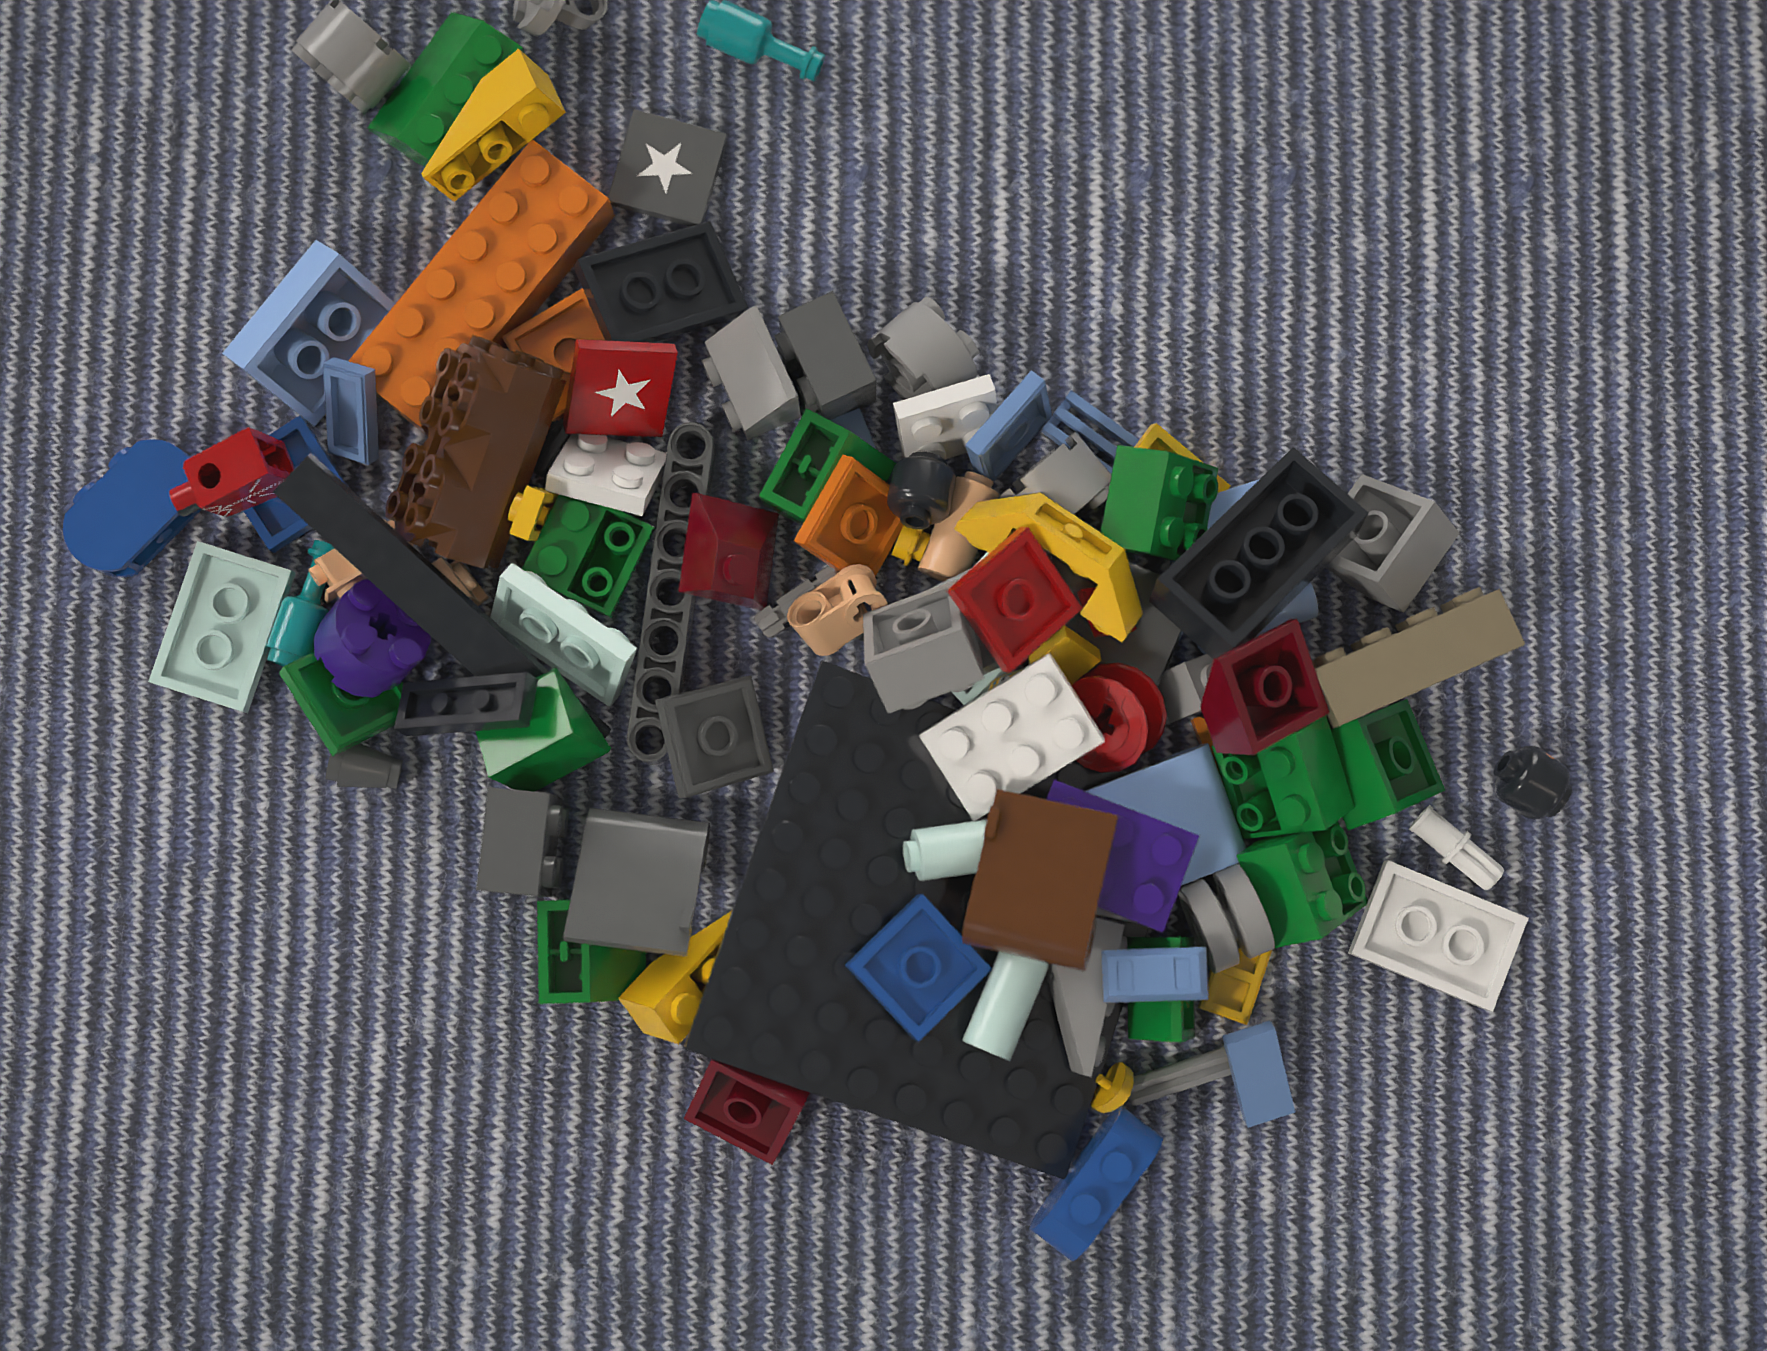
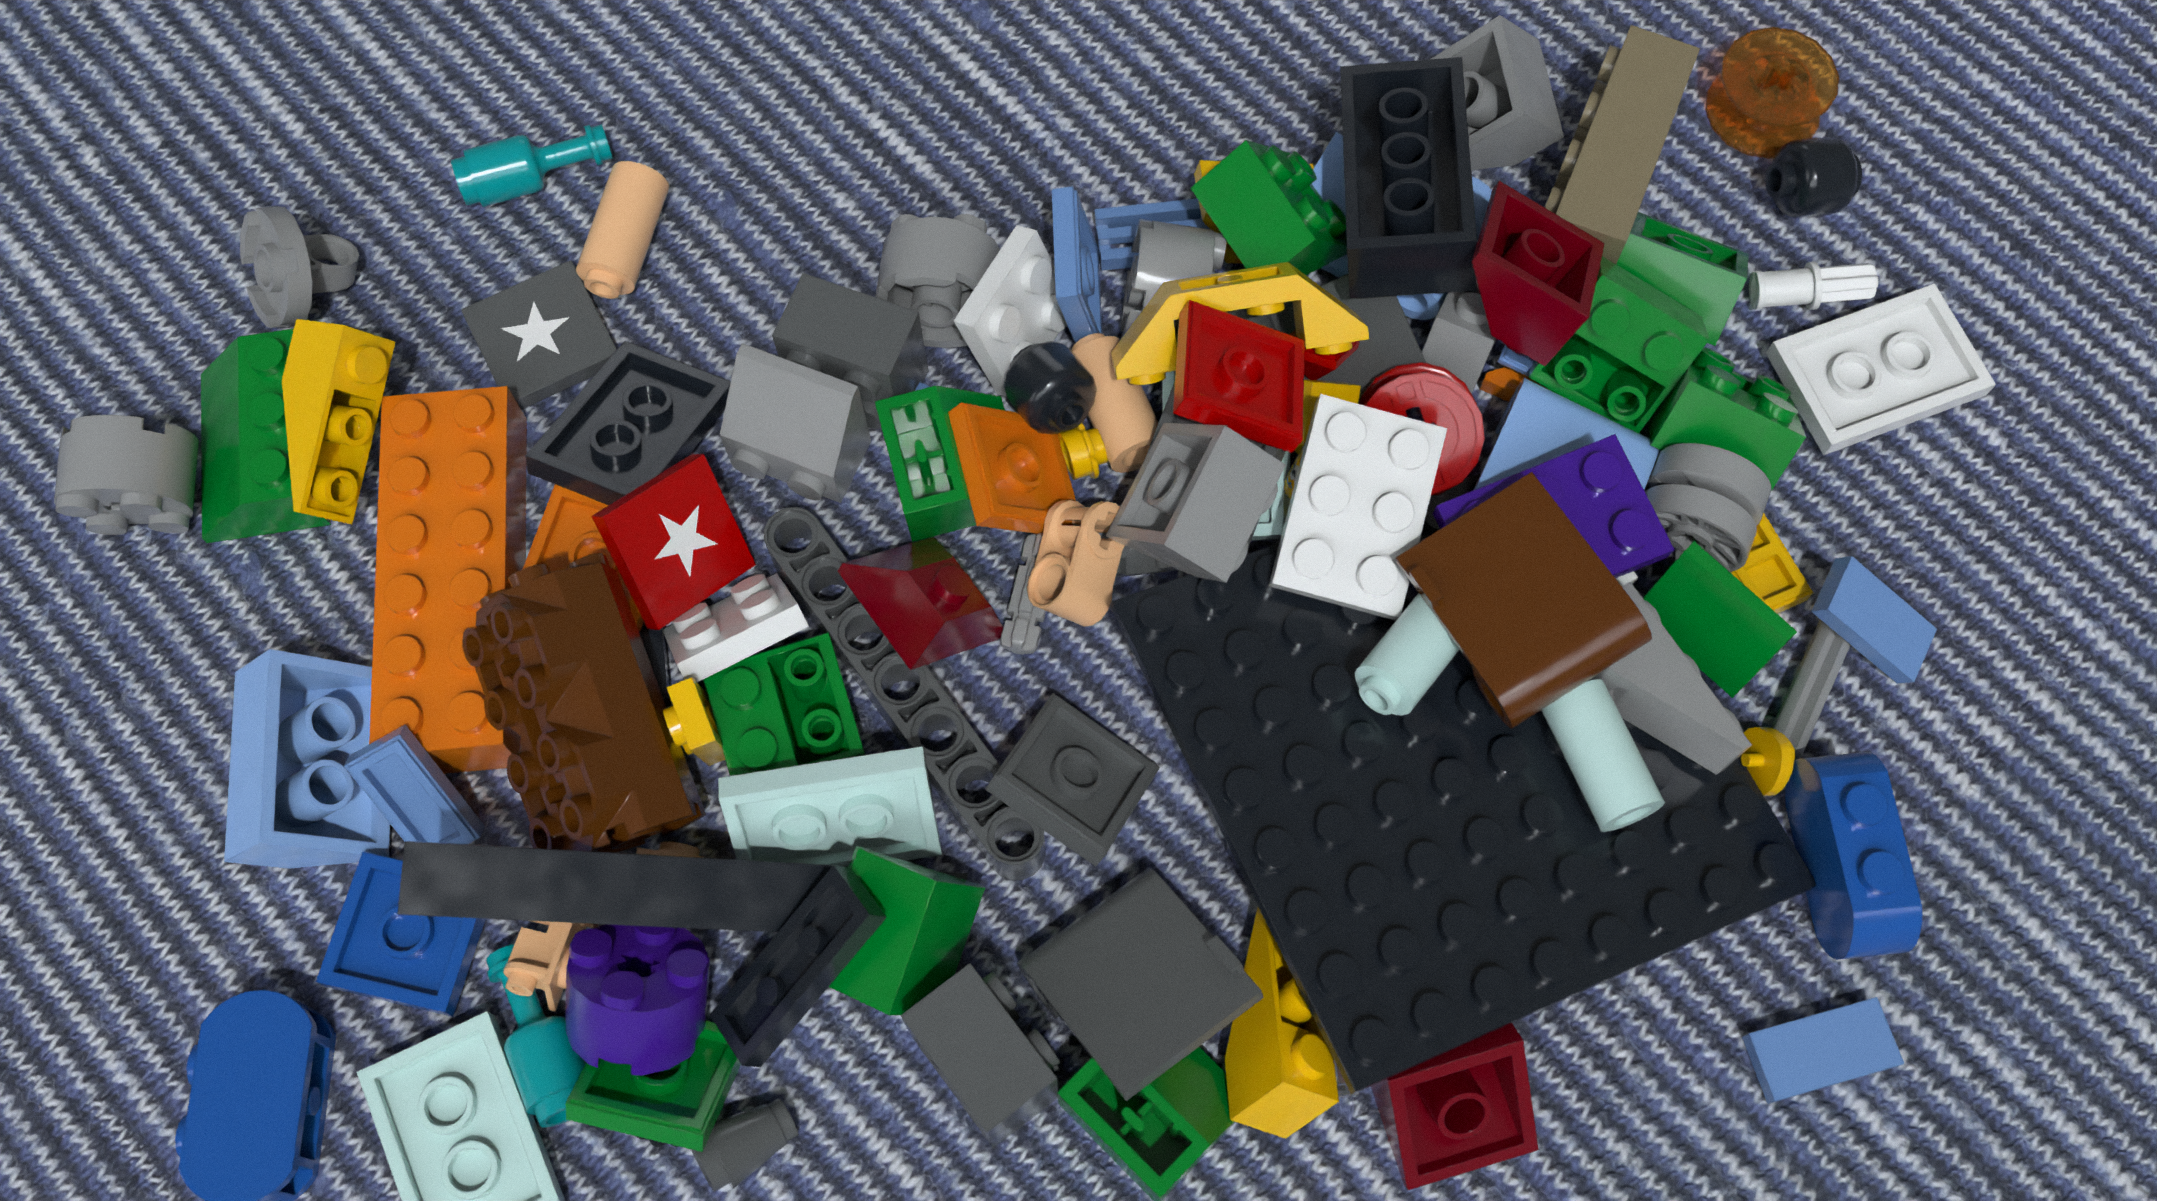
camera: 40 degrees left, 15 degrees down
red torso [169,427,295,517] -> none
blue plate [845,894,992,1041] -> none
medium blue tile [1101,947,1208,1002] -> none
none -> light nougat brick [576,161,669,299]
none -> clear orange piece [1705,27,1839,159]
none -> medium blue tile [1742,997,1905,1104]

